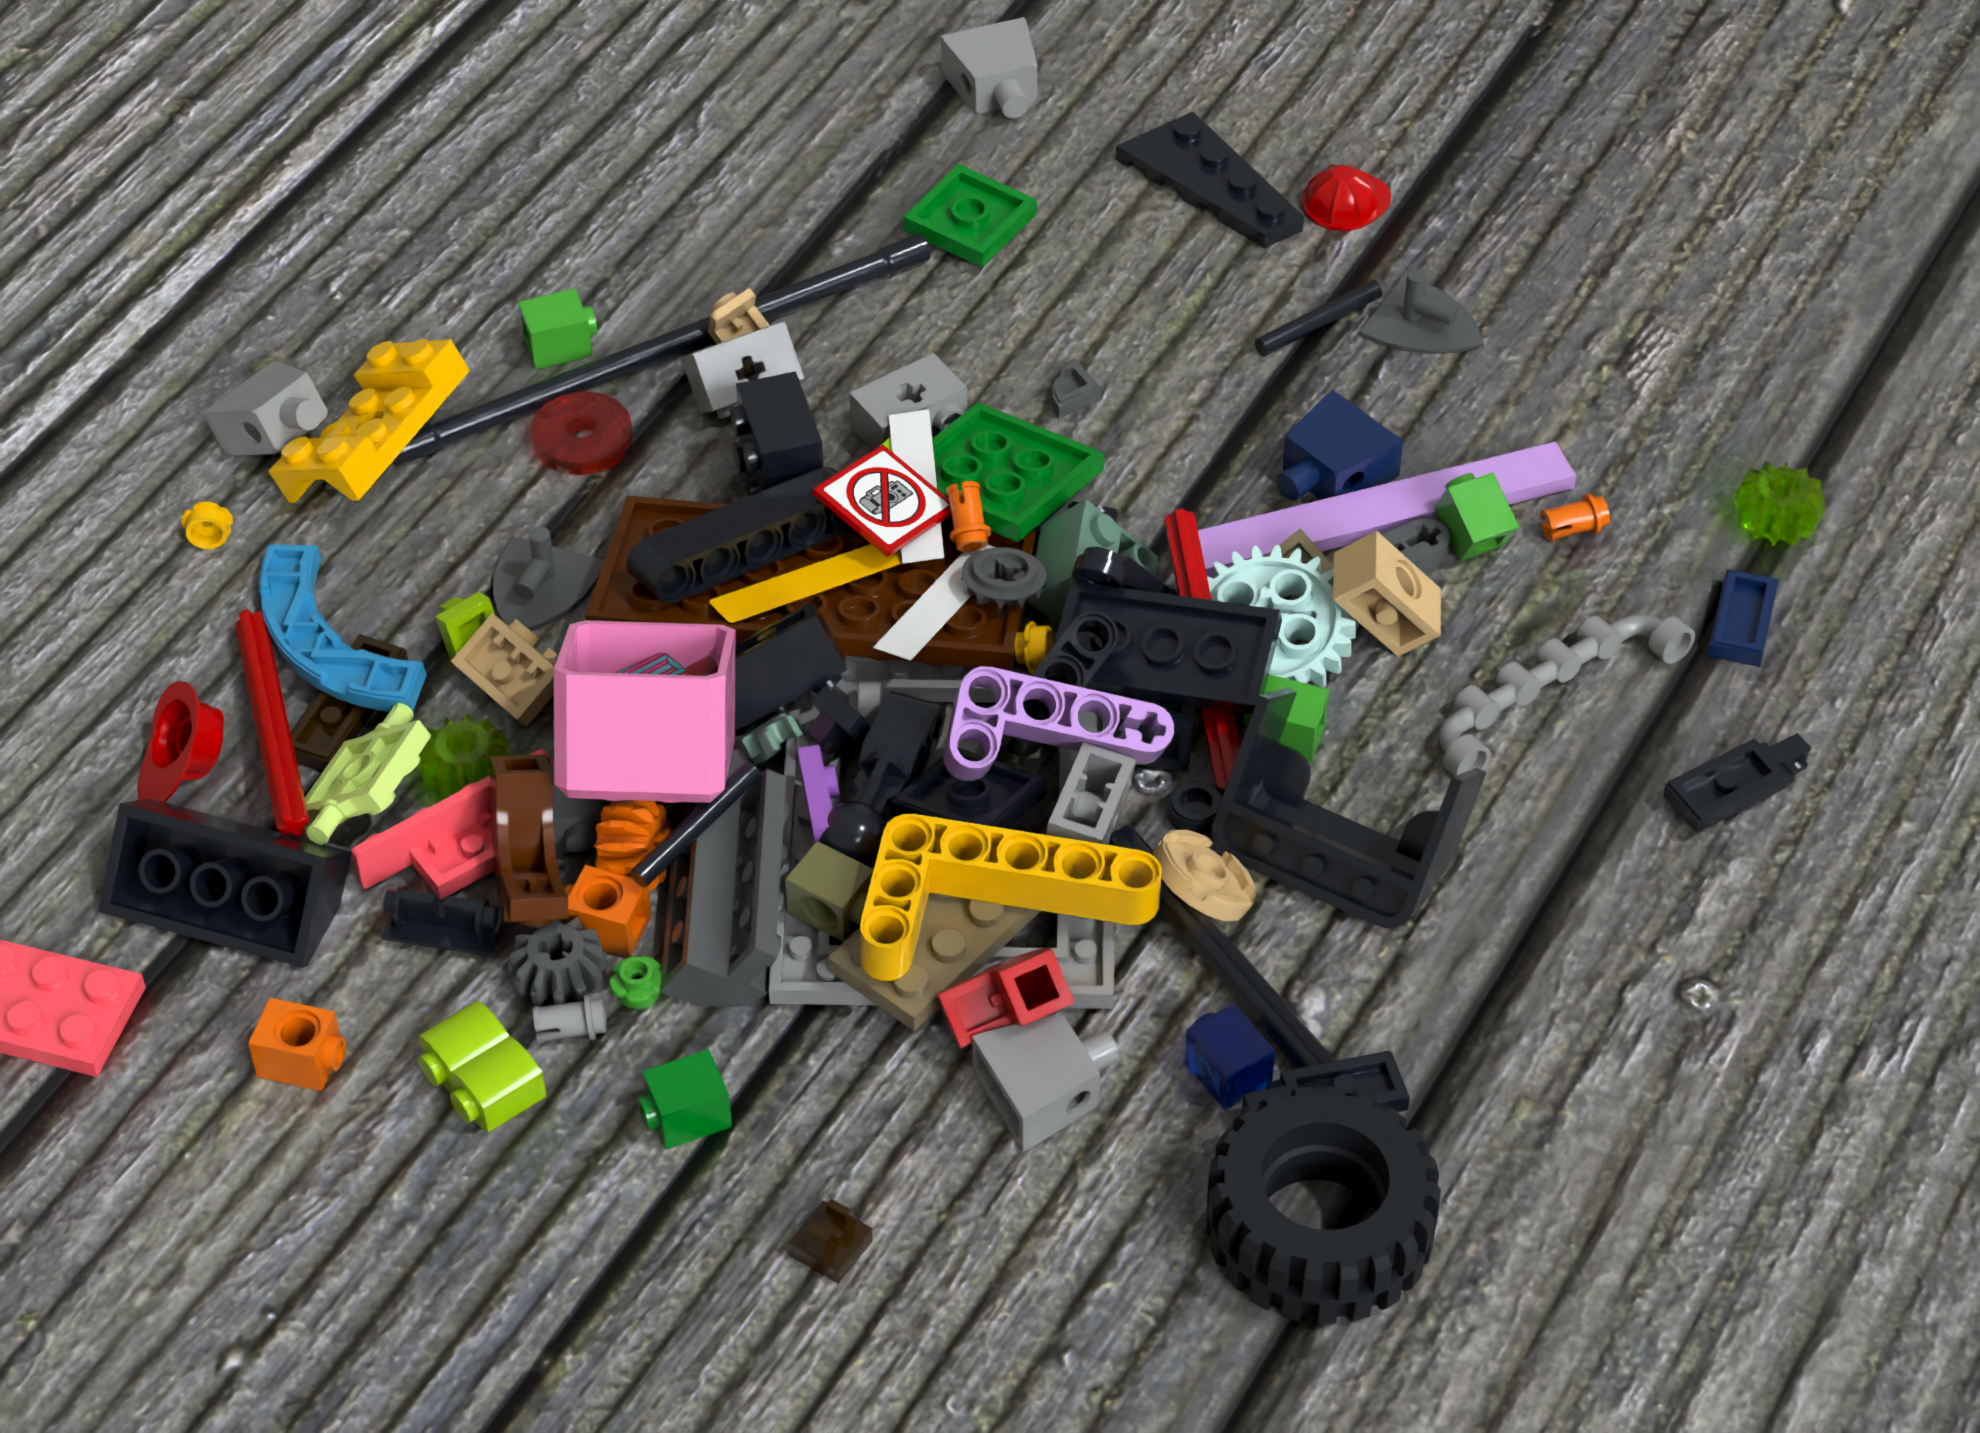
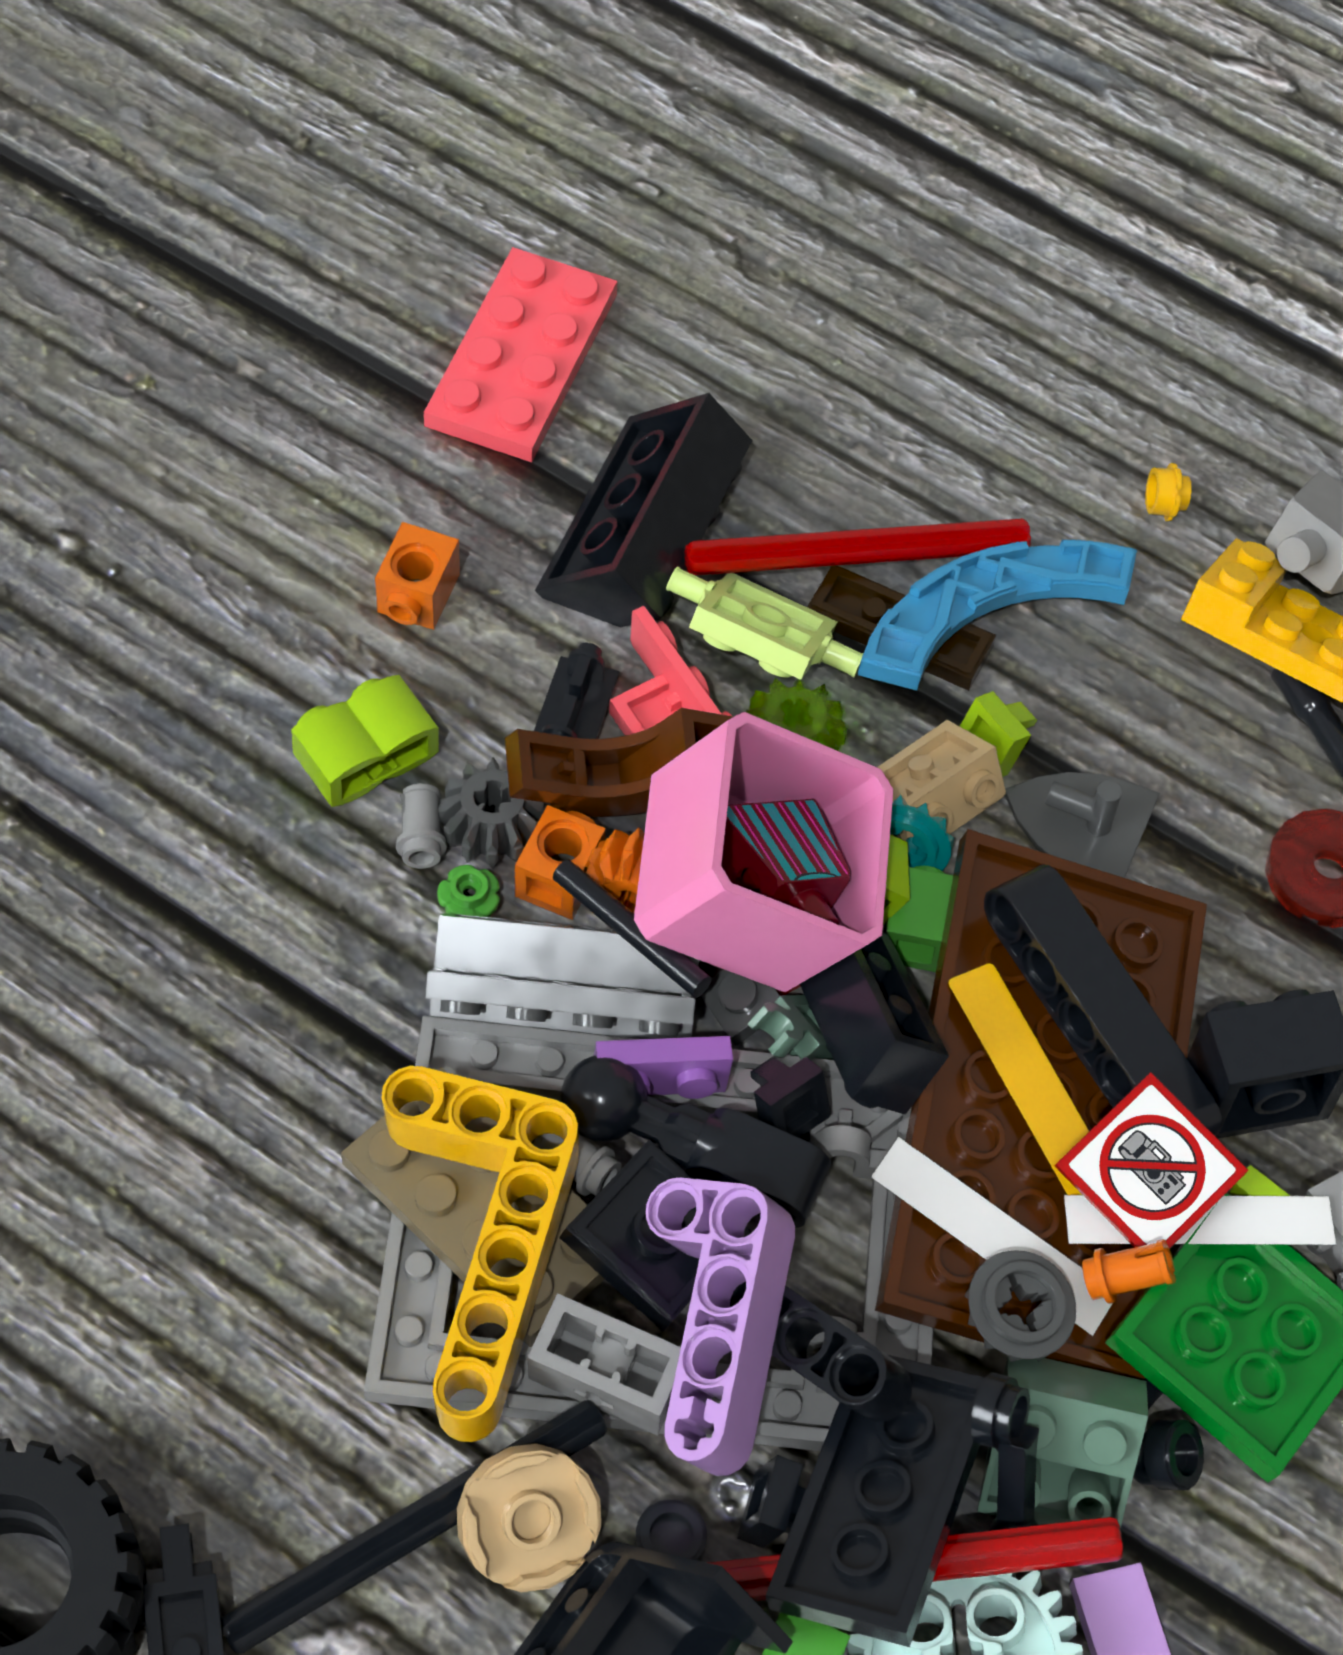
camera: 90 degrees right, 10 degrees up
red piece [138,681,224,802] -> none
green brick [637,1049,732,1150] -> none
olive brick [785,841,874,942] -> none
dark brown tile [788,1199,873,1284] -> none
red brick [935,948,1075,1048] -> none
light grey torso [972,1014,1120,1152] -> none
yellow plate [1015,621,1054,674] -> none
clear blue brick [1185,1003,1275,1111] -> none

